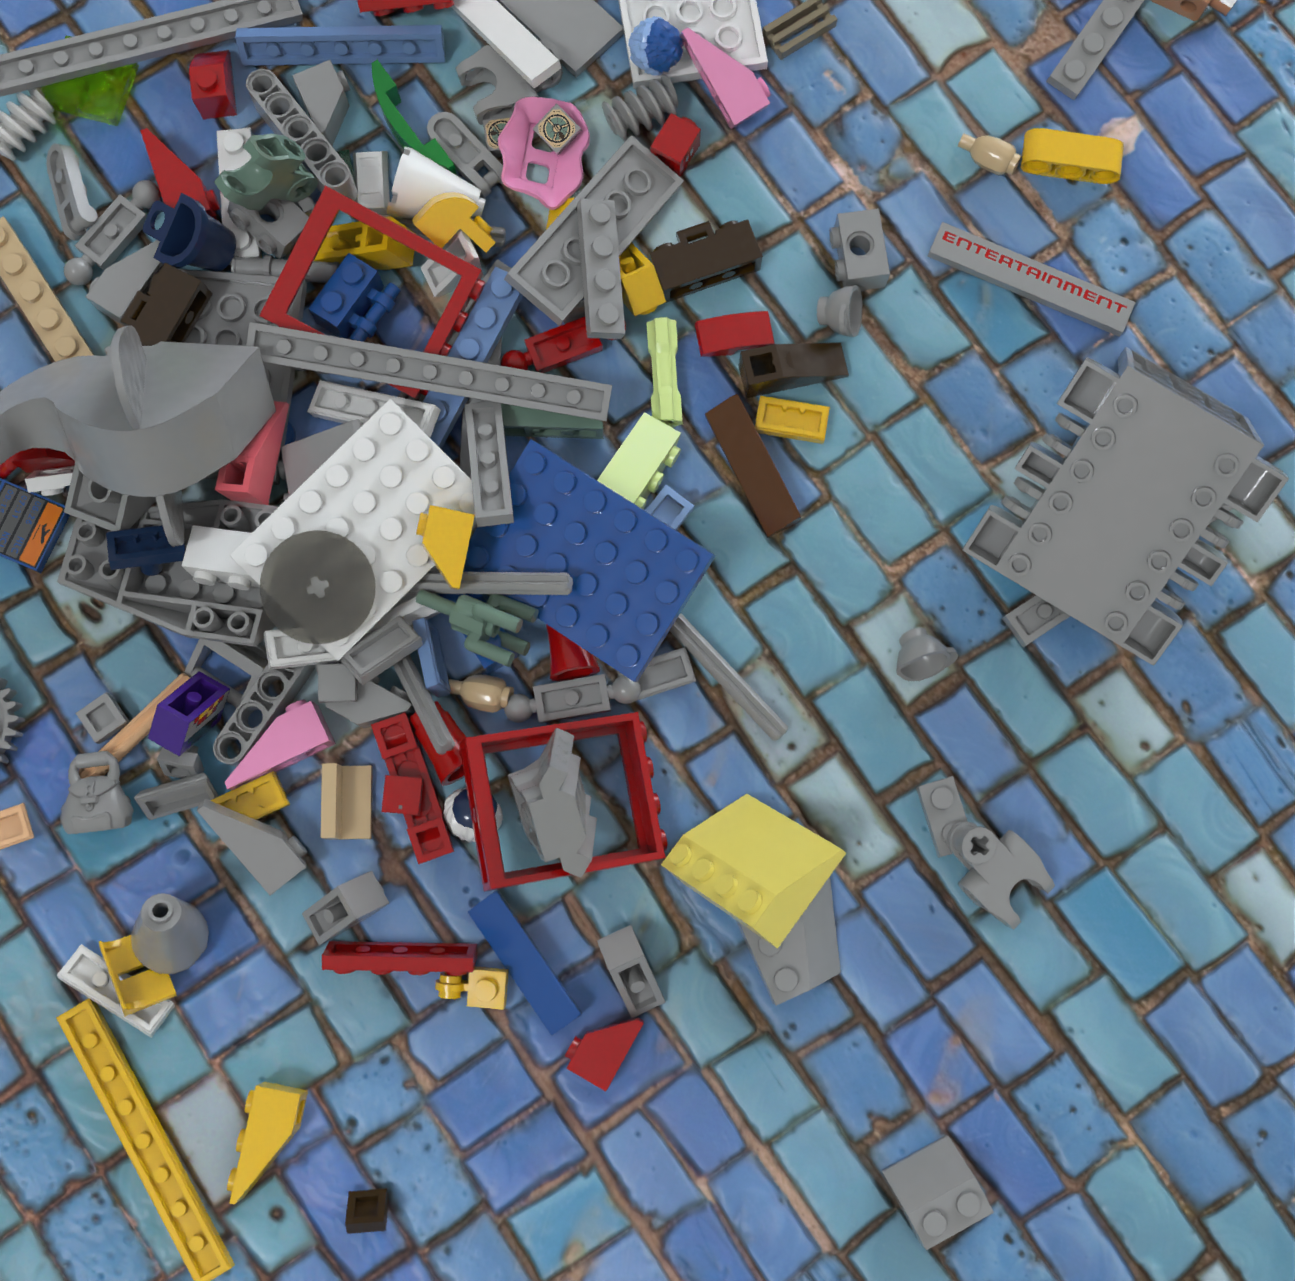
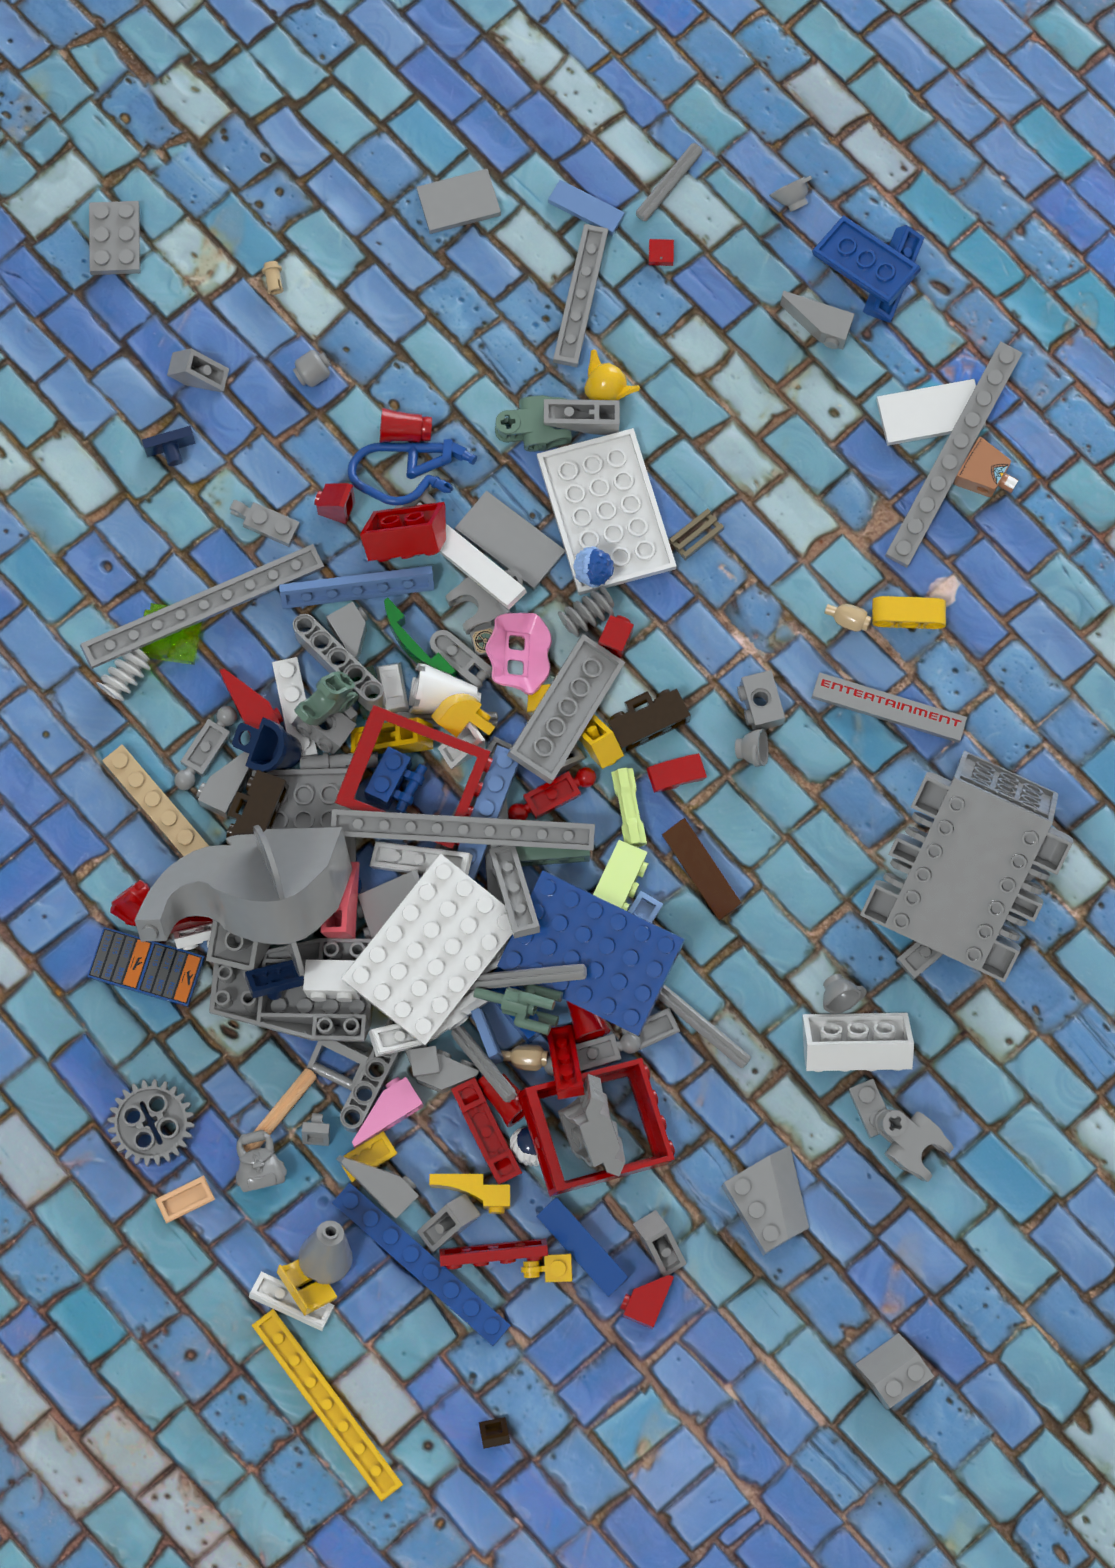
camera: 10 degrees left, 5 degrees down
light grey plate [46,144,98,241] -> none
light grey plate [76,692,129,744] -> none
light grey tile [135,773,219,820] -> none
dark purple brick [148,671,230,757] -> none
red slope [189,50,237,120] -> none
yellow slope [227,1082,308,1205] -> none
clear smoke piece [260,530,376,644] -> none
tan panel [321,763,373,840] -> none
light grey tile [340,615,423,685] -> none
red tile [381,775,424,815] -> none
yellow slope [416,505,475,590] -> none
tile [533,103,582,155] -> none
light grey plate [577,198,625,339] -> none
light yellow slope [661,794,846,949] -> none
bright pink slope [680,27,771,129] -> none
dark brown slope [738,343,849,398] -> none
yellow plate [755,395,830,444] -> none
none -> blue plate [332,1183,511,1346]
none -> yellow slope [429,1174,510,1214]
none -> red tile [547,1025,585,1100]
none -> white slope [802,1013,914,1072]

